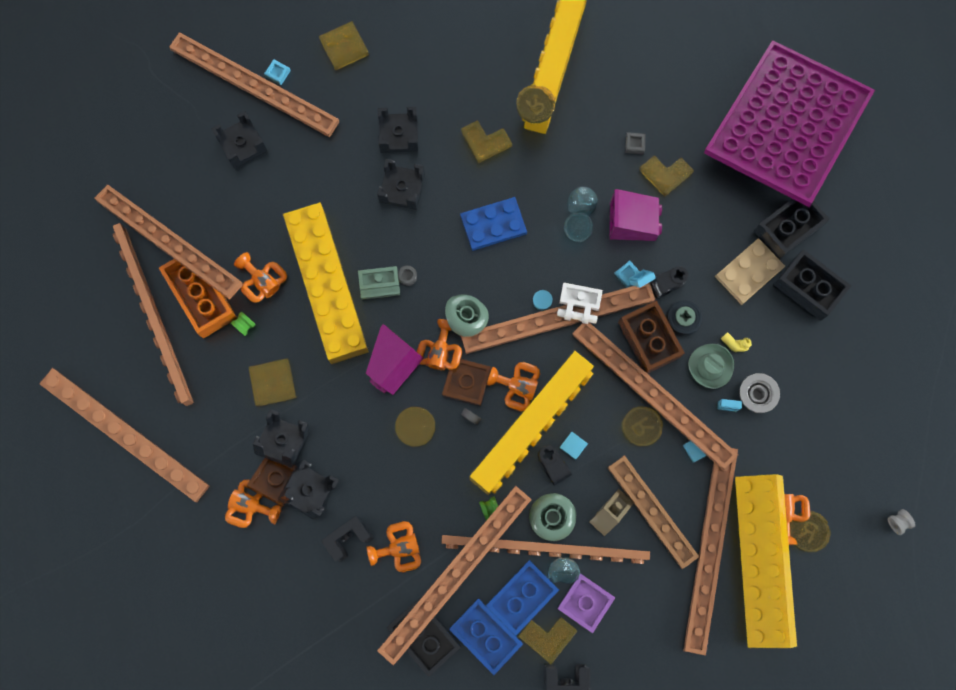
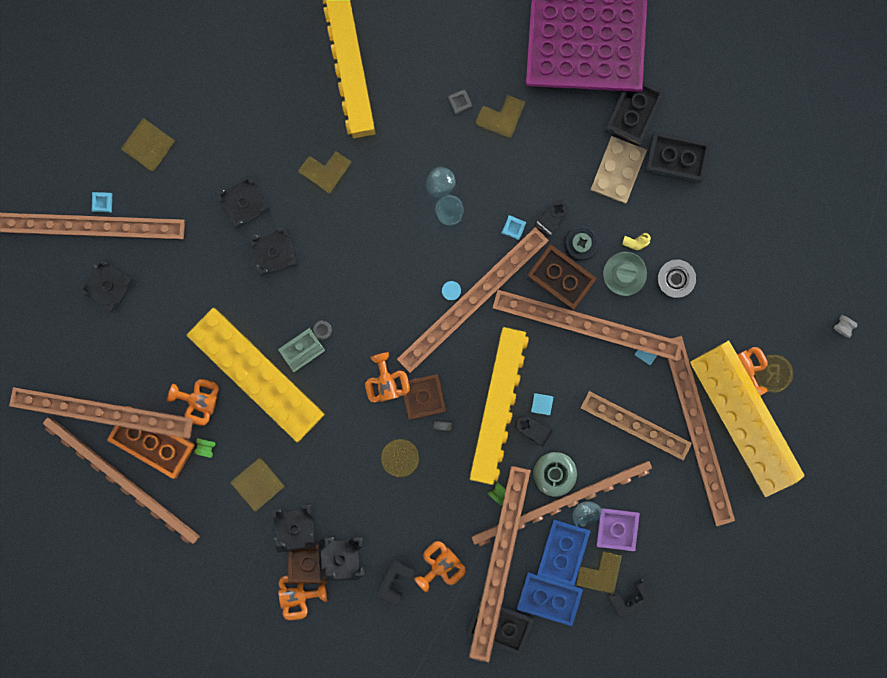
camera: 25 degrees left, 10 degrees up
nougat plate [40,368,209,502] -> none
magenta slope [366,324,424,395] -> none
sand green hat [445,294,489,337] -> none
blue plate [460,197,527,251] -> none
orange piece [487,362,540,411] -> none
clear yellow tile [516,85,555,124] -> none
white plate [557,283,603,324] -> none
dark tan slope [590,489,633,536] -> none
magenta slope [609,189,662,241] -> none
clear yellow tile [622,406,663,447] -> none
medium azure tile [628,269,656,288] -> none
medium azure tile [717,399,742,412] -> none

